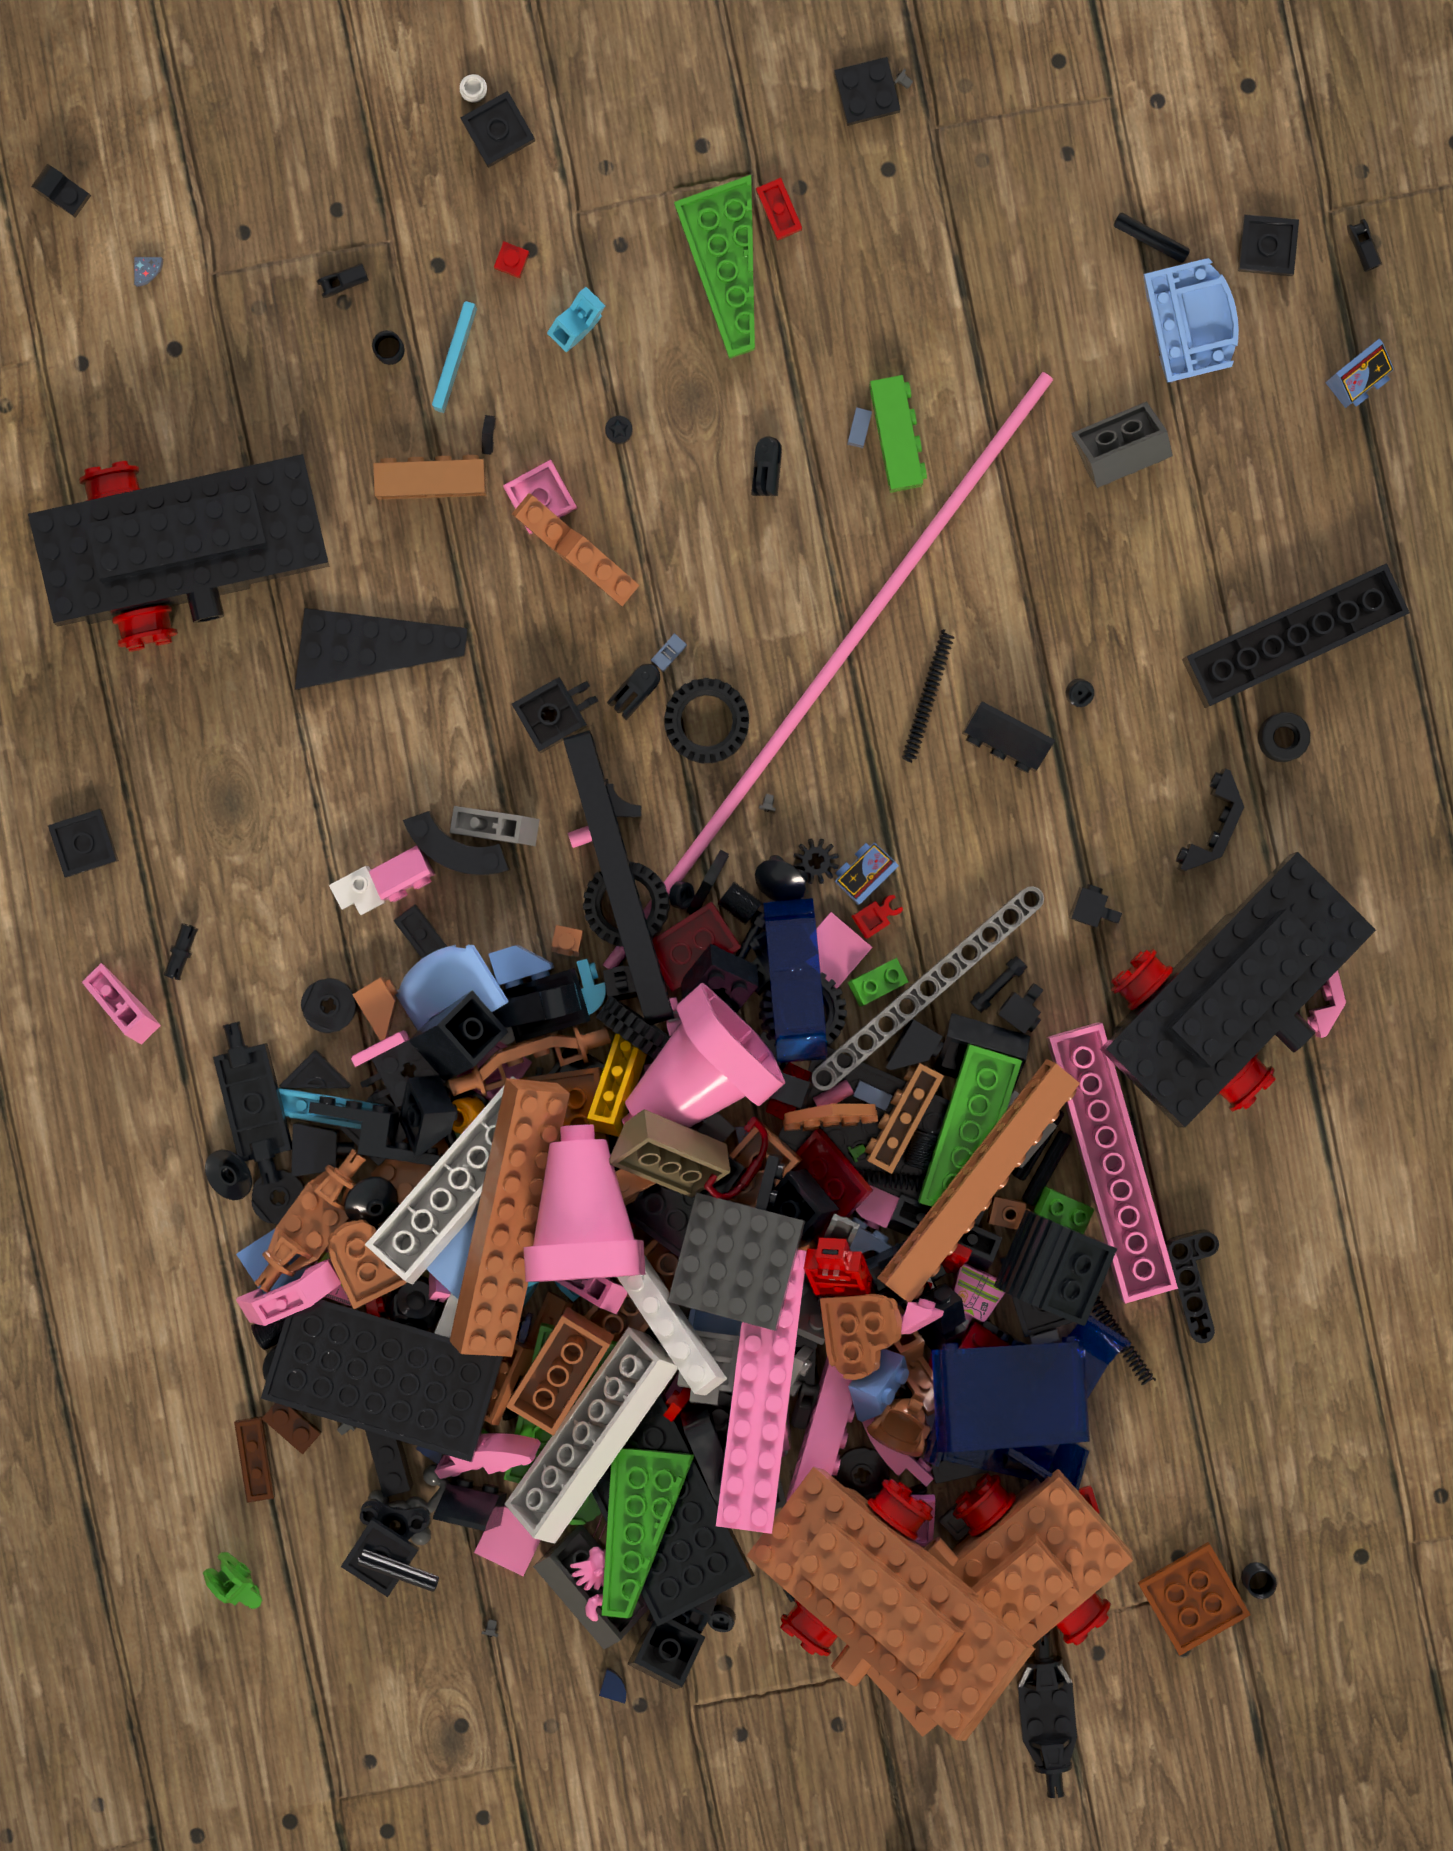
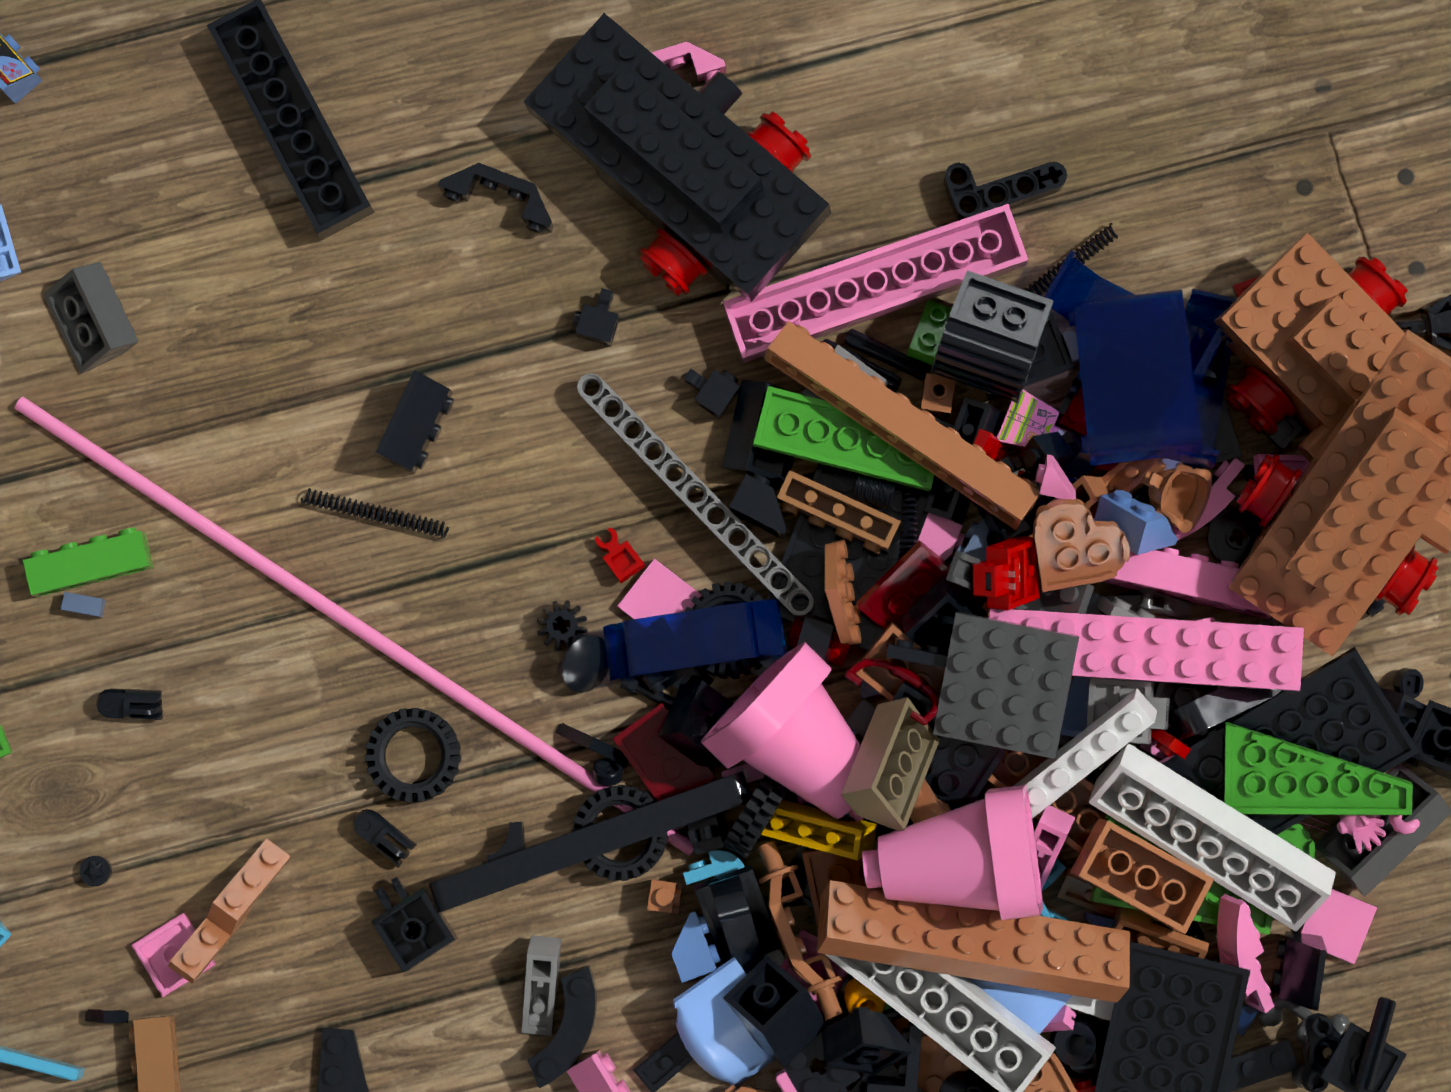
camera: 85 degrees left, 5 degrees down
dark grey piece [482,1619,499,1637] -> none
bright pink axle [568,826,592,848] -> none
sand blue piece [651,633,687,672] -> none
black piece [718,882,762,925] -> none
dark grey piece [759,794,776,812] -> none
bright pink axle [813,1079,854,1106] -> none
slope [835,843,899,905] -> none
bright green plate [847,958,909,1007] -> none
bright green piece [847,1144,865,1162] -> none
sand blue piece [853,1080,892,1111] -> none
black bar [970,956,1027,1013] -> none
black tile [1065,678,1095,707] -> none
dark orange plate [1137,1542,1251,1656] -> none
black piece [1241,1562,1277,1599] -> none
black tyre [1258,712,1311,762] -> none

